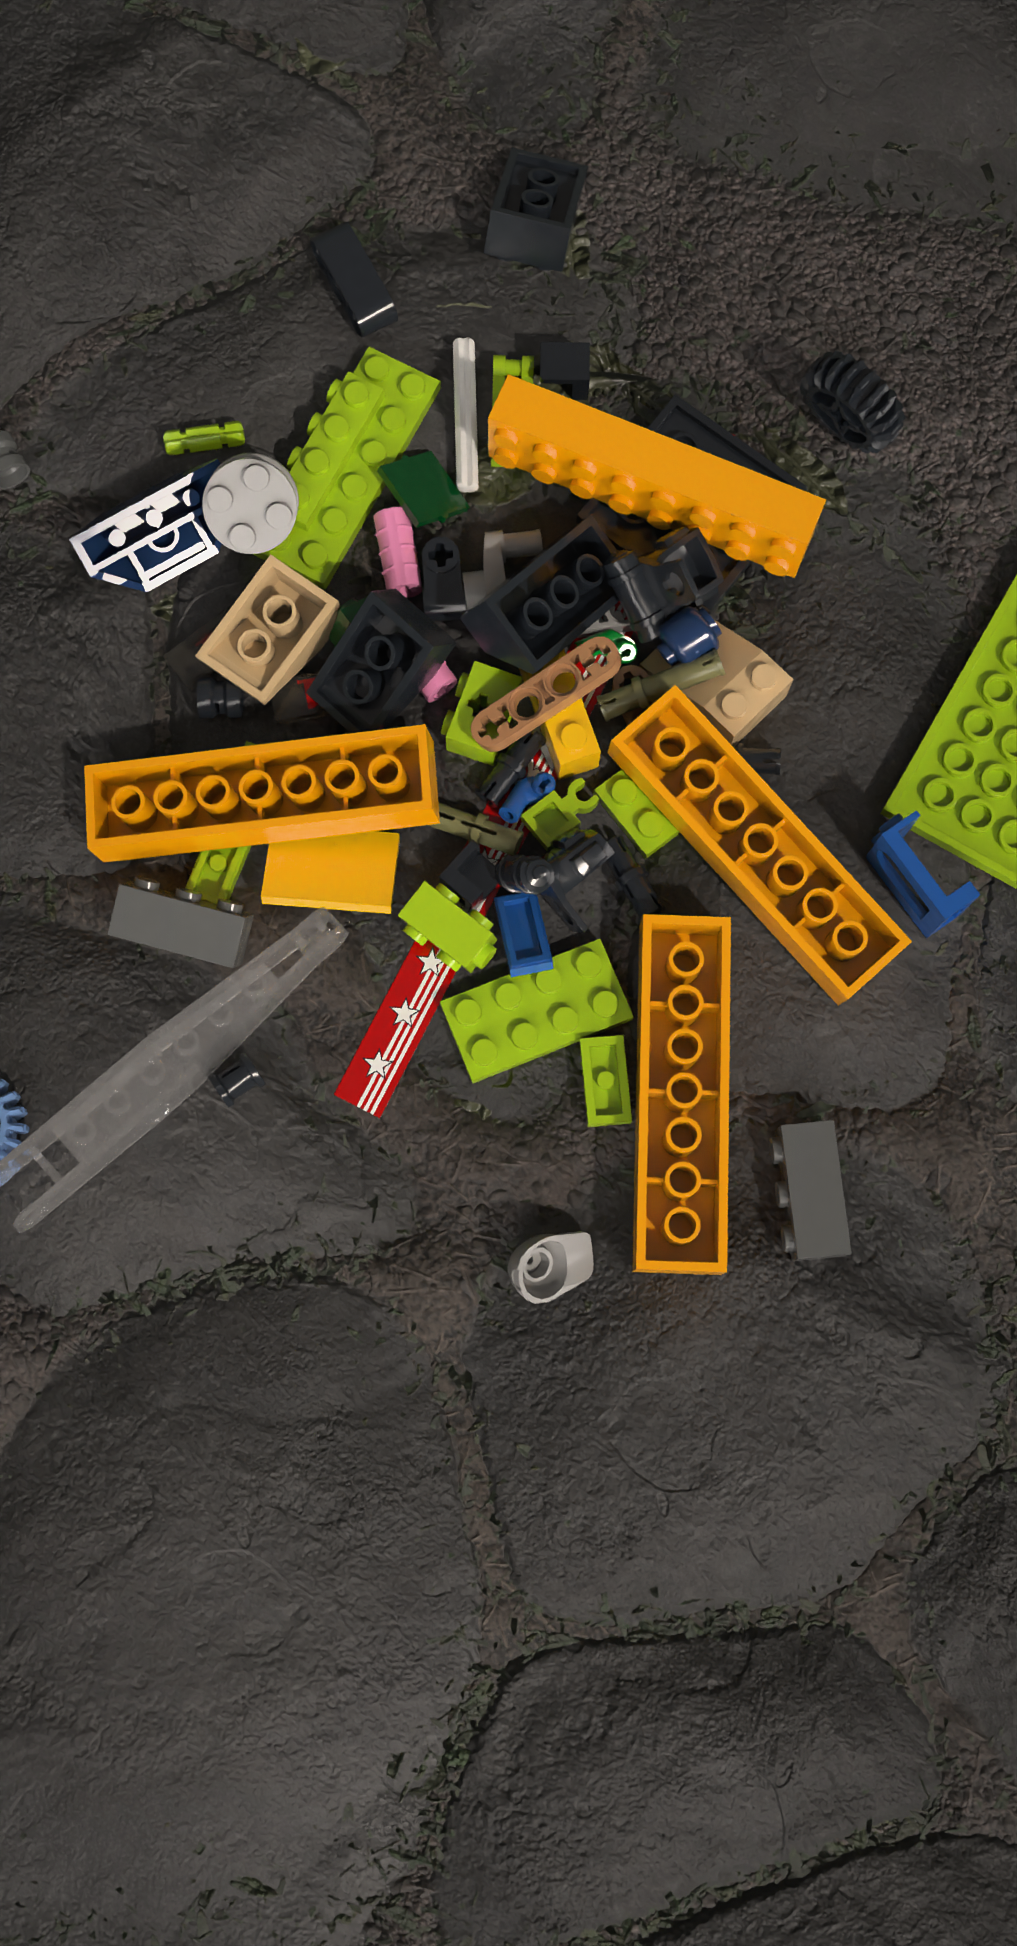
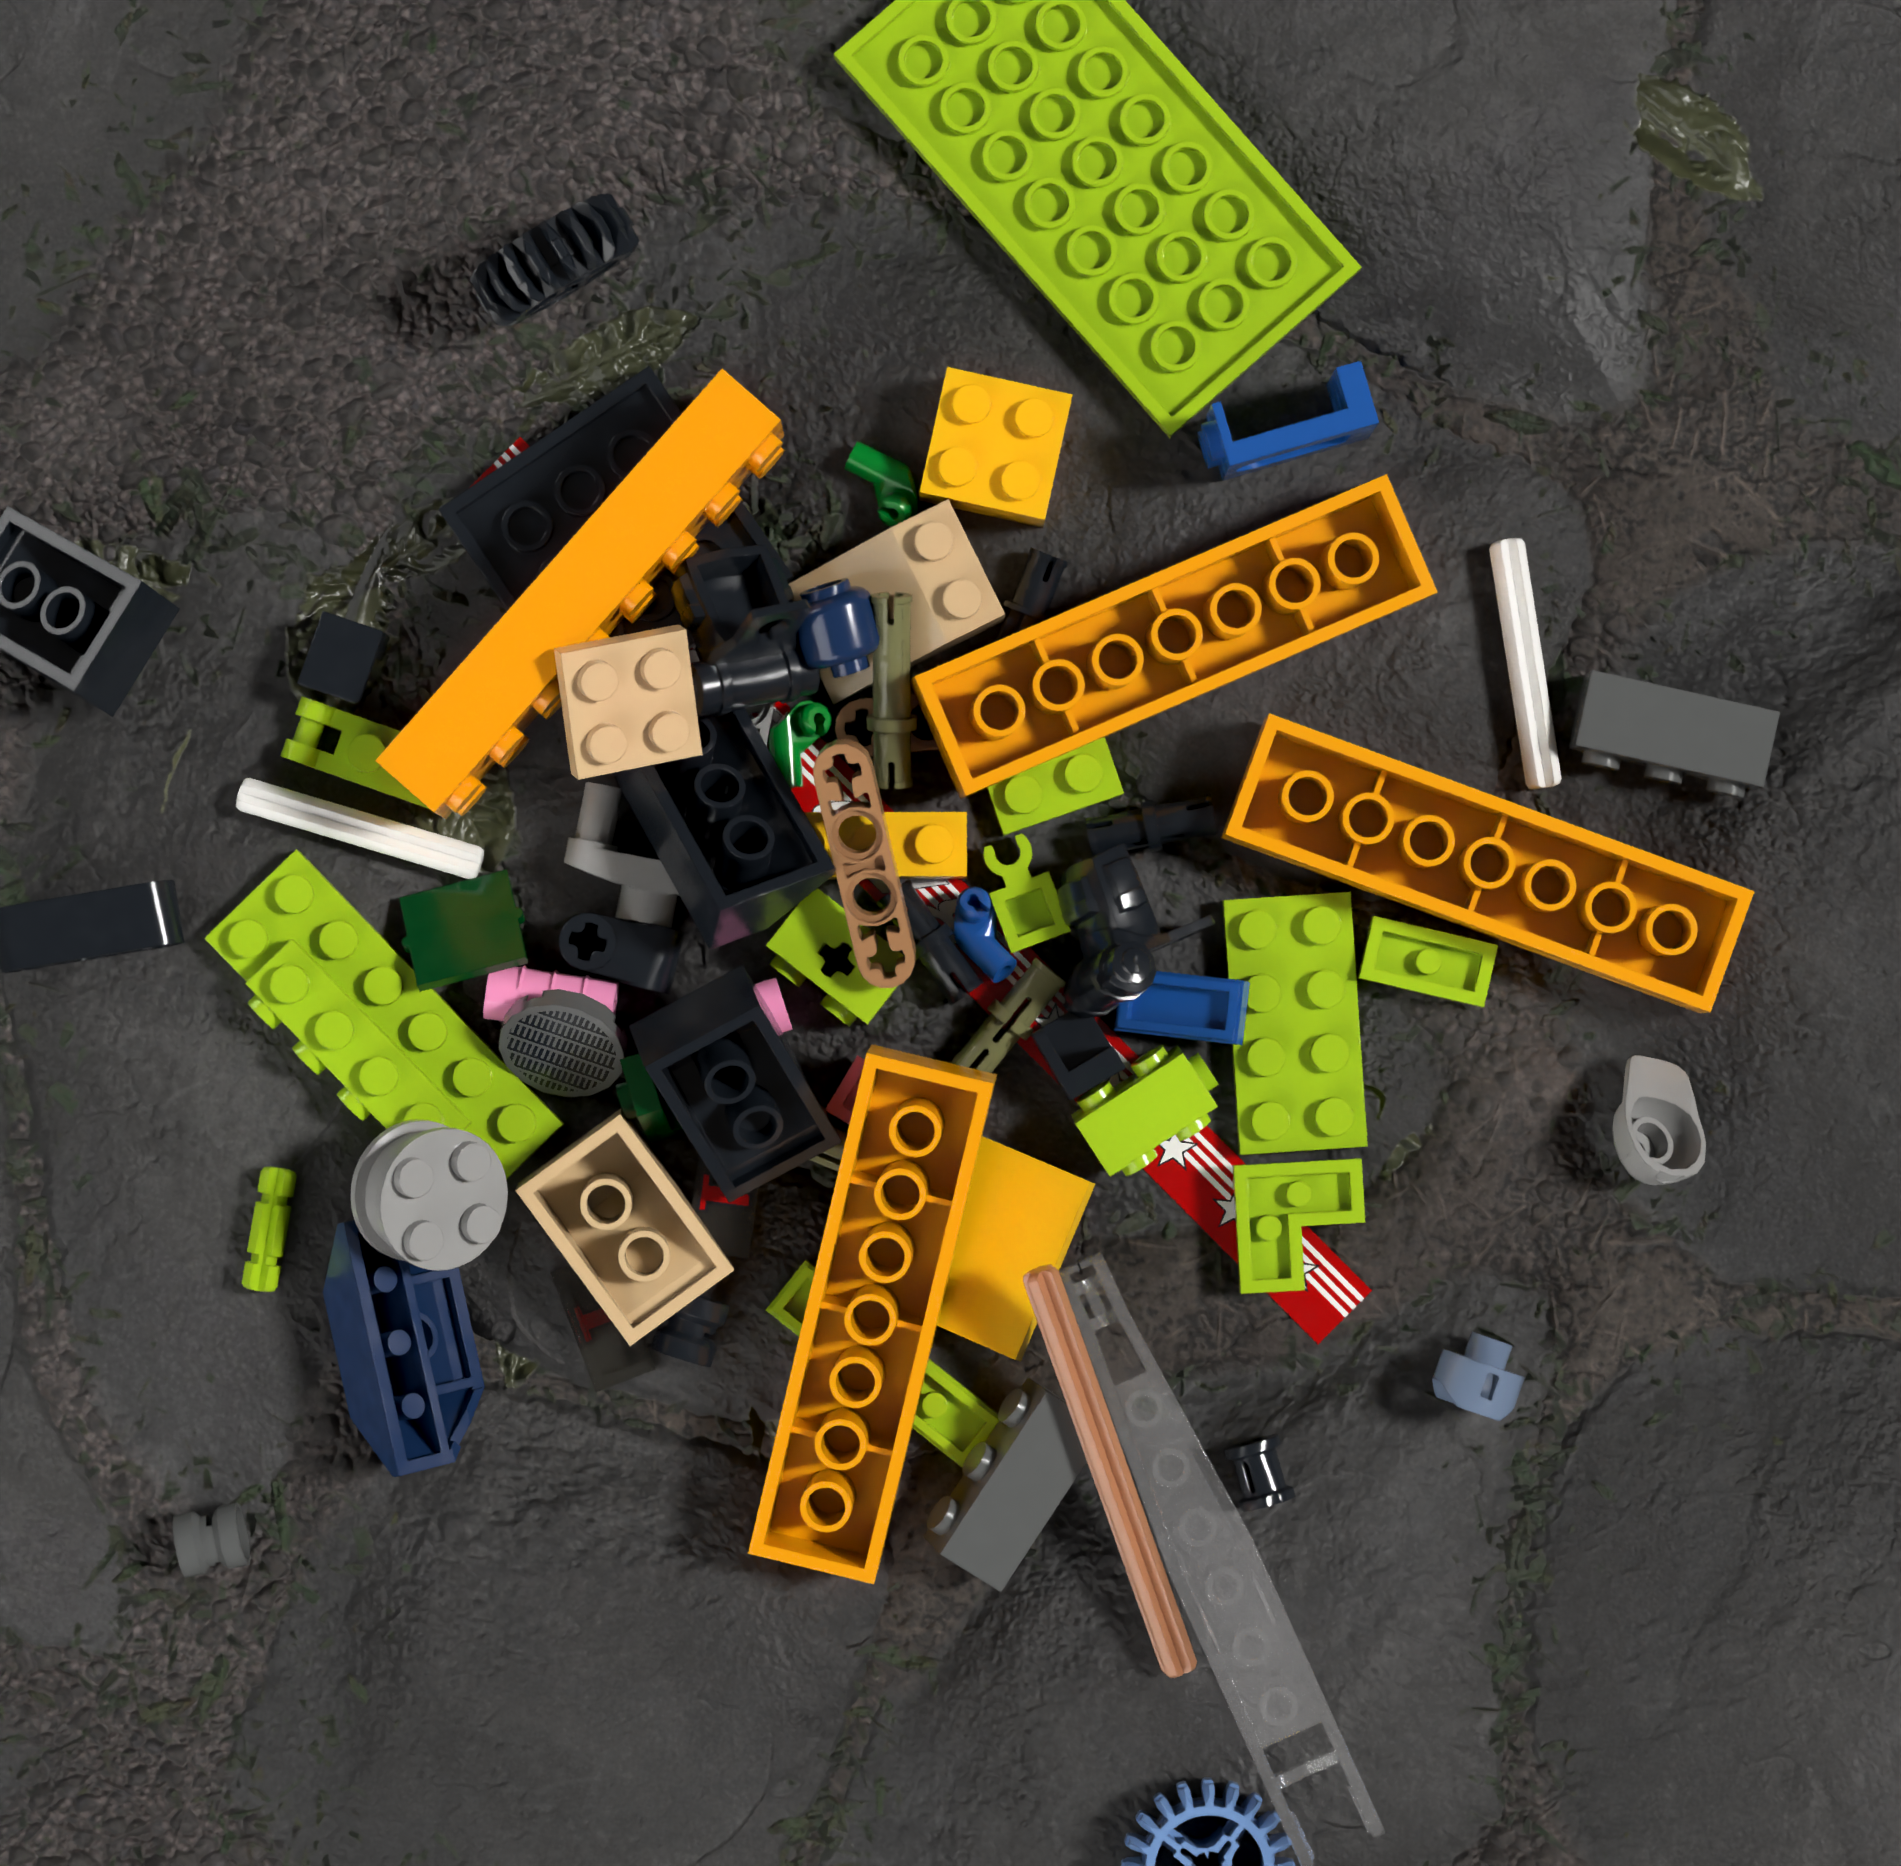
camera: 80 degrees left, 10 degrees up
none -> tile [499,989,629,1097]
none -> tan plate [554,624,702,780]
none -> green arm [844,441,919,527]
none -> yellow brick [919,367,1073,528]
none -> nougat axle [1023,1264,1197,1678]
none -> lime plate [1232,1158,1365,1294]
none -> sand blue piece [1432,1332,1525,1421]
none -> white axle [1489,538,1562,789]

